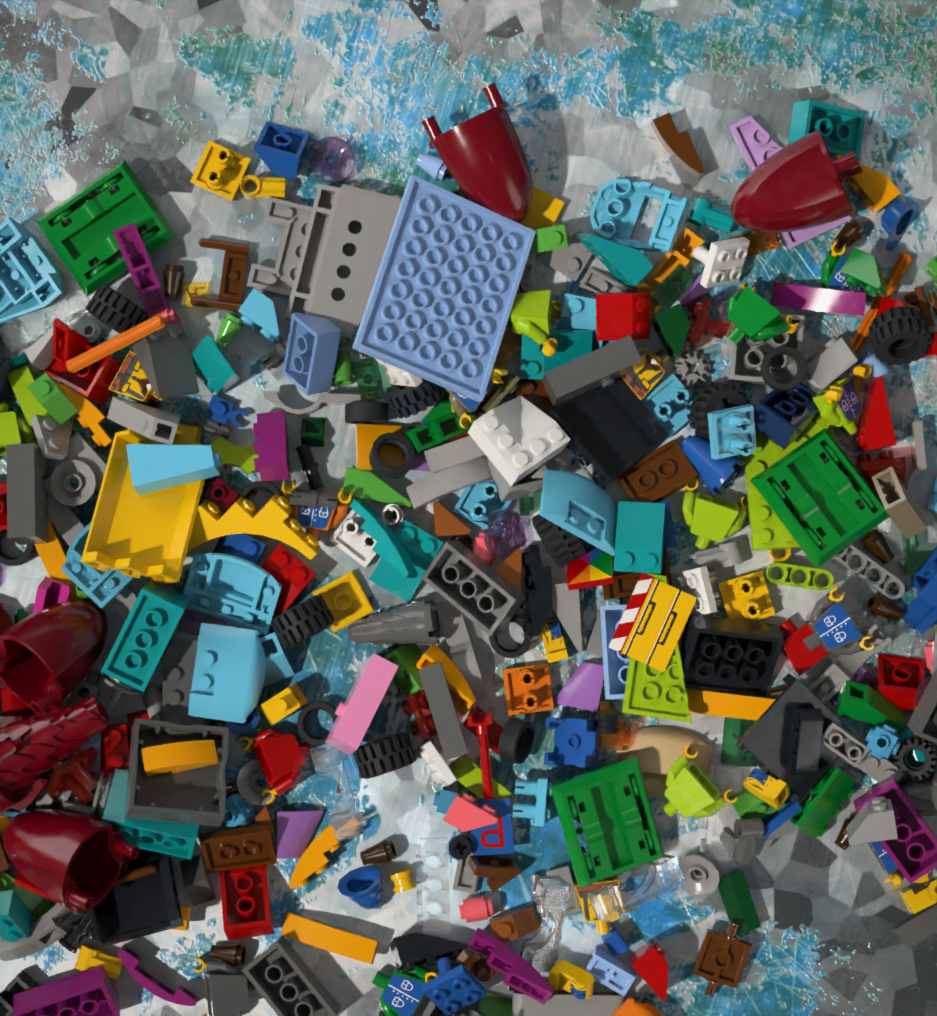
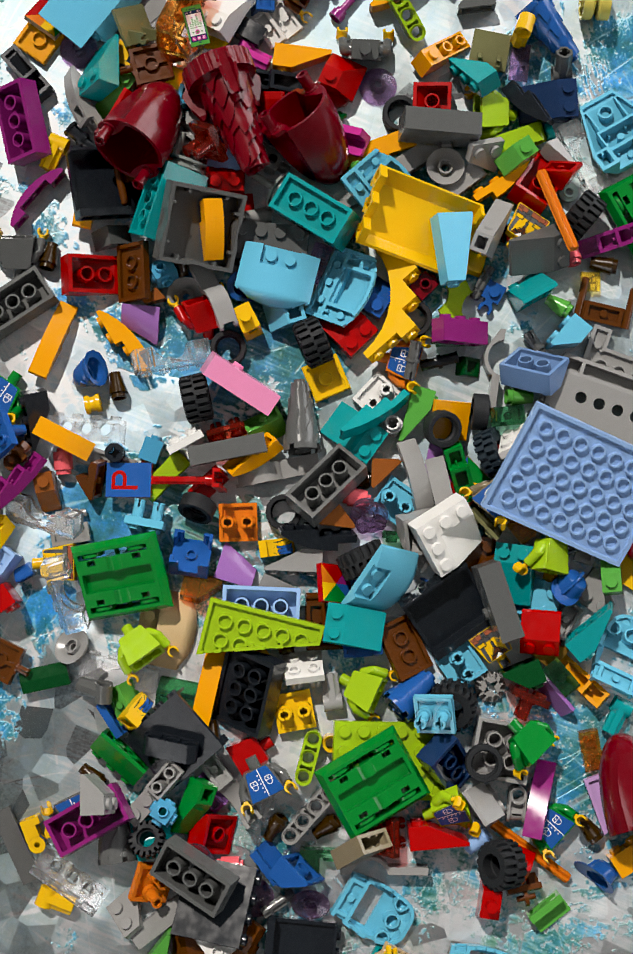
camera: 95 degrees right, 0 degrees up
coral slope [443,792,499,832] -> none
black wheel [595,714,619,734] -> none
yellow sticker [609,573,697,672] -> none
white plate [693,237,750,288] -> none
green slope [840,248,887,298] -> none
none -> light orange slope [32,416,96,461]
none -> light grey piece [187,264,239,332]
none -> light grey piece [505,784,527,823]
none -> blue piece [551,569,587,606]

